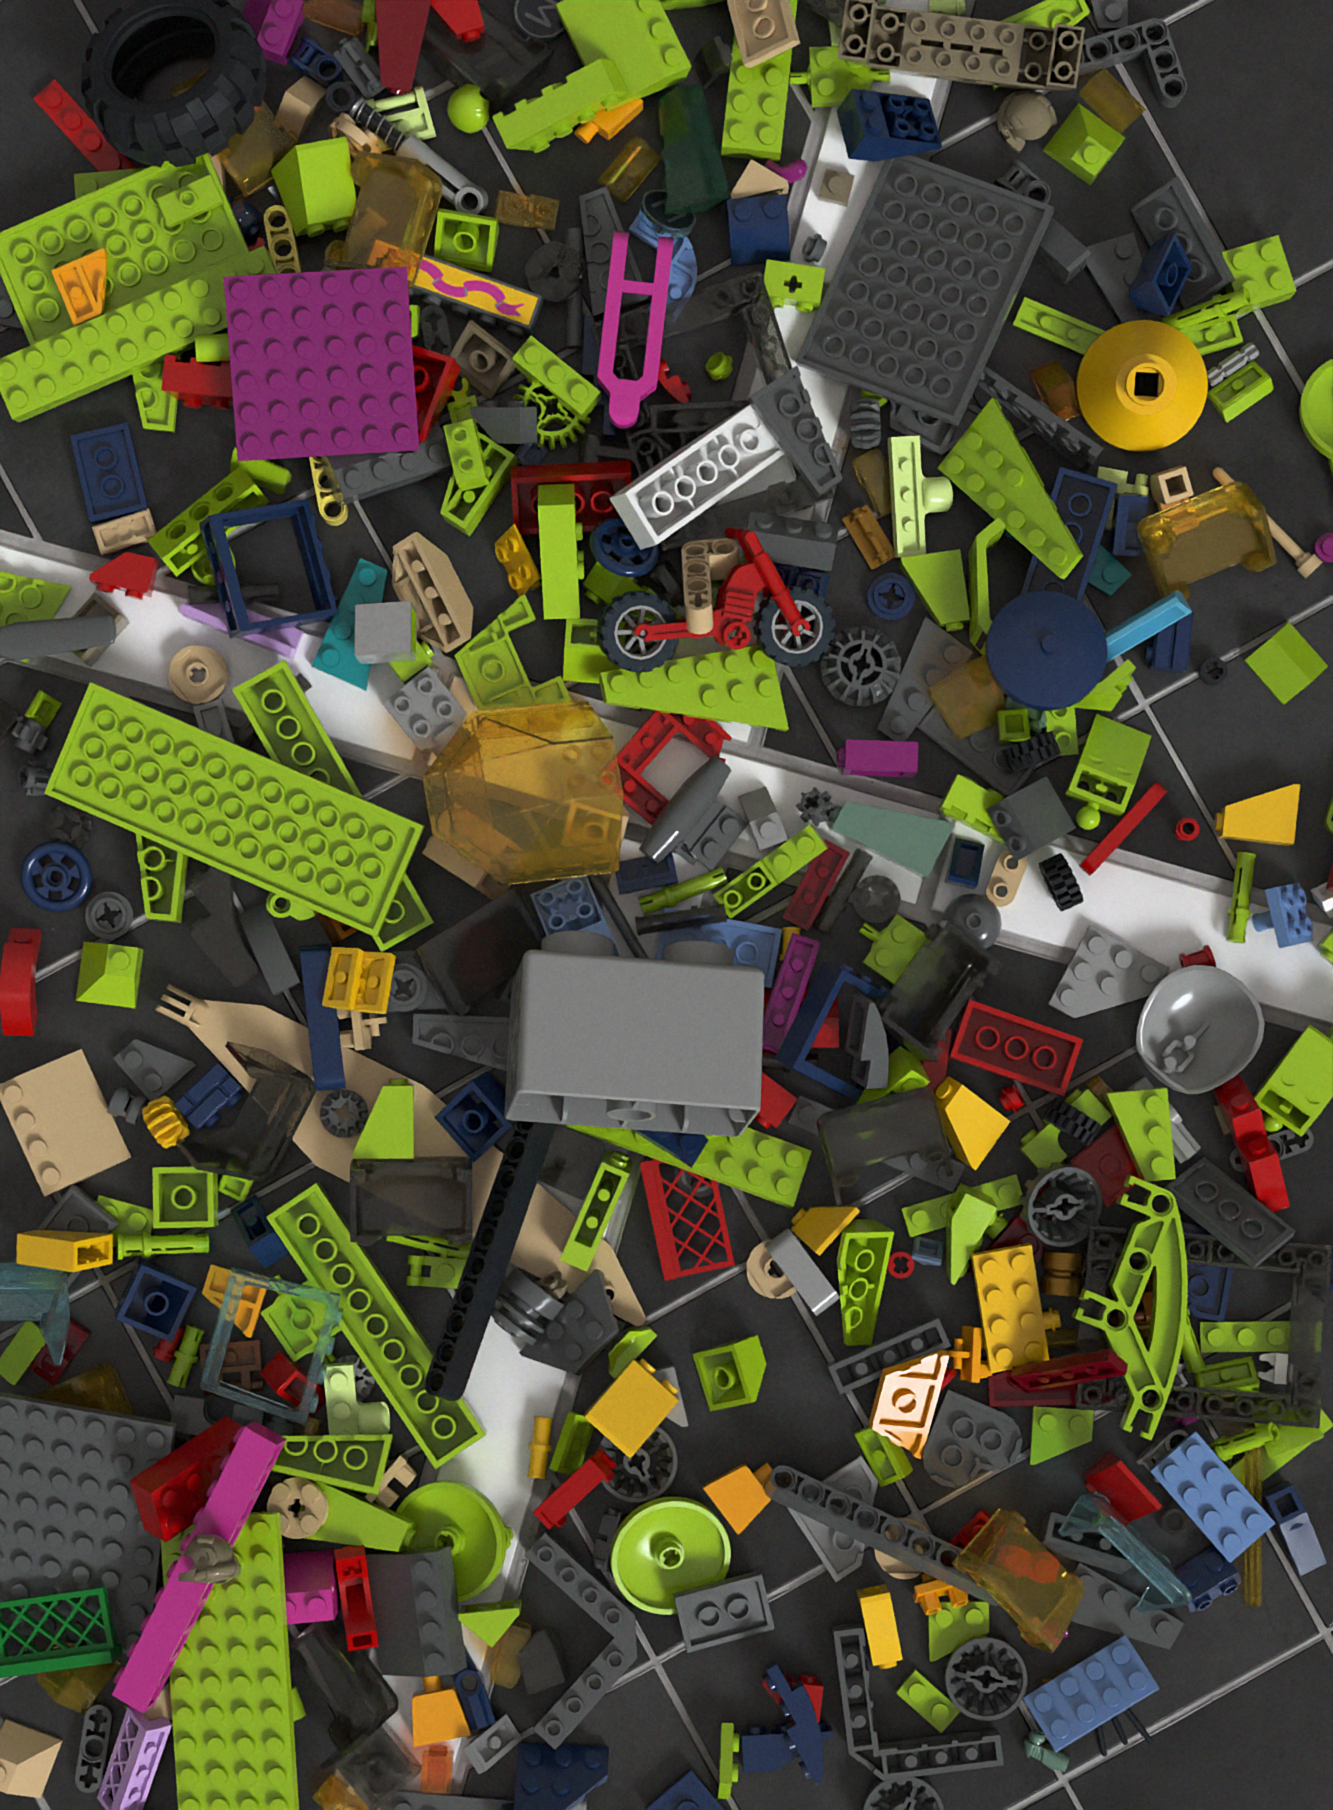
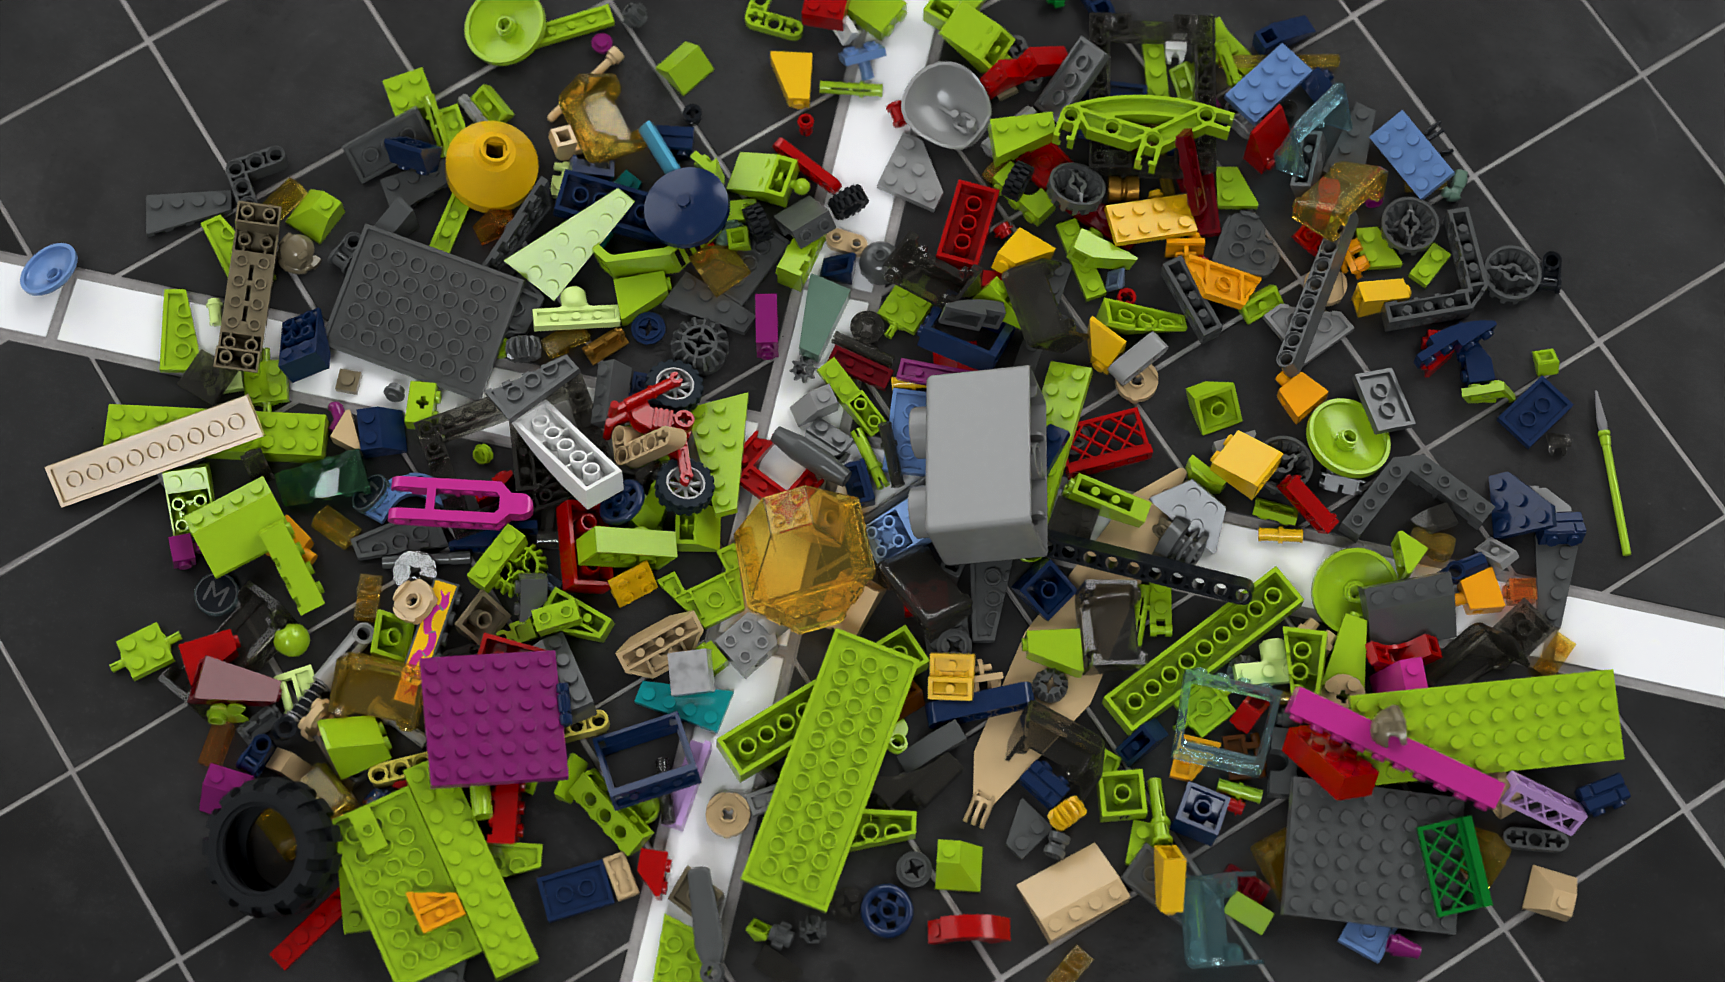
camera: 90 degrees left, 15 degrees down
none -> tan plate [392,579,438,625]
none -> dark blue axle [556,682,573,727]

